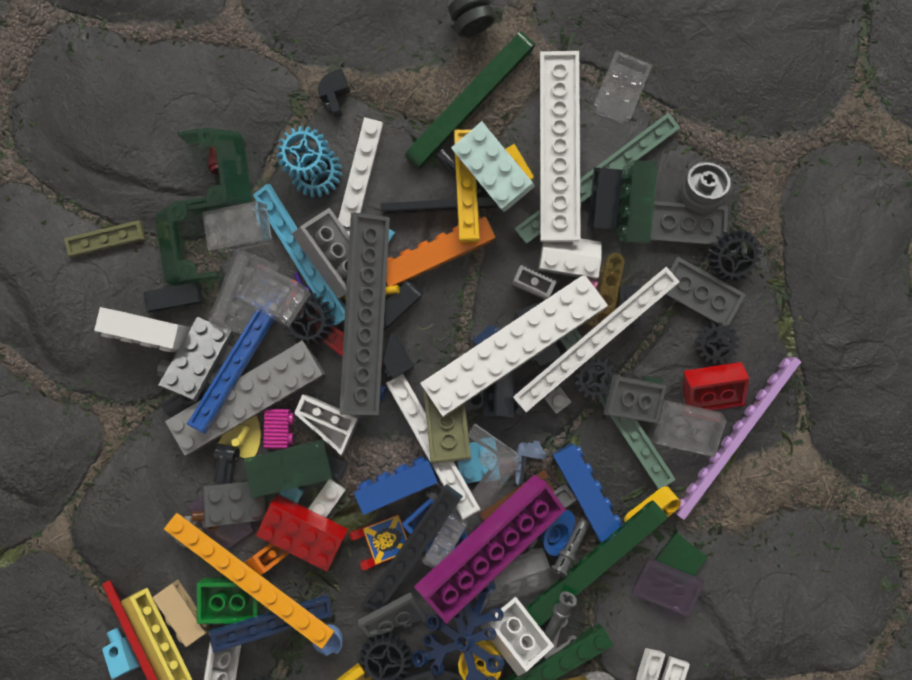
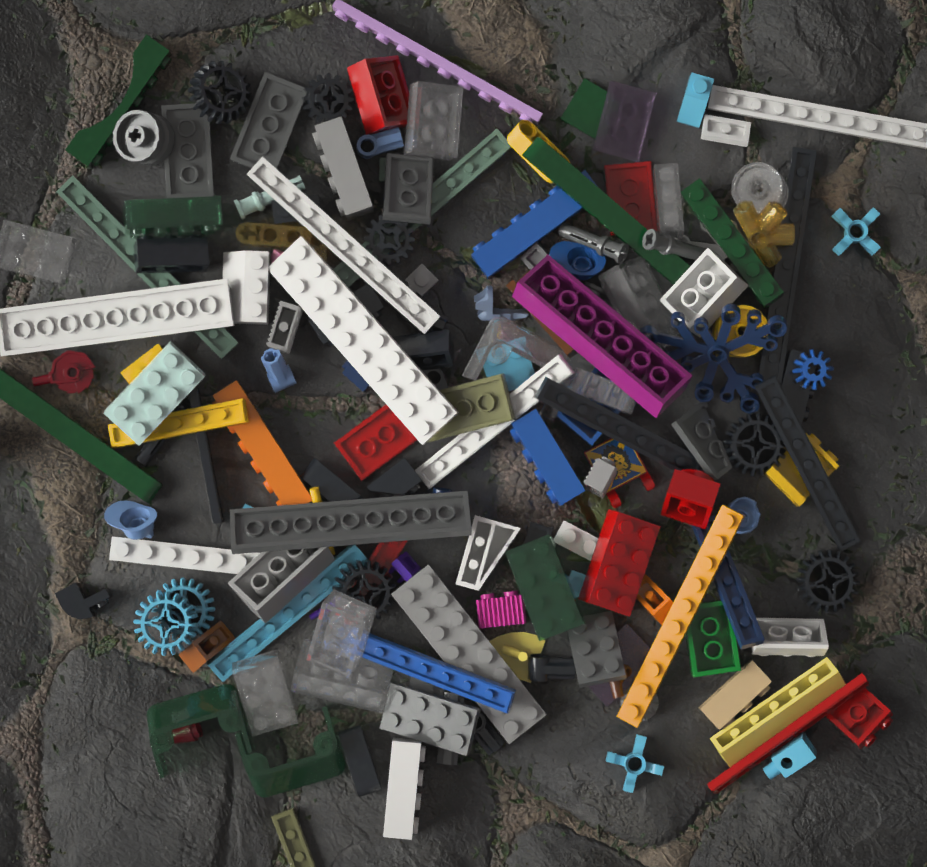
camera: 95 degrees left, 0 degrees up
none -> dark red piece [32,350,96,394]
none -> dark green arch [65,34,172,169]
none -> medium blue piece [104,500,157,540]
none -> dark orange slope [179,621,236,673]
none -> light aqua pin [234,175,306,220]
none -> medium blue piece [261,348,297,393]
none -> light grey brick [312,117,374,221]
none -> red tile [334,404,417,481]
none -> medium blue piece [356,127,404,159]
none -> dark purple tile [389,551,421,583]
none -> light grey brick [583,456,617,498]
none -> red tile [604,161,658,236]
none -> medium azure pin [606,734,664,793]
none -> clear brick [653,163,684,240]
none -> red piece [661,469,720,529]
none -> medium azure slope [676,72,714,128]

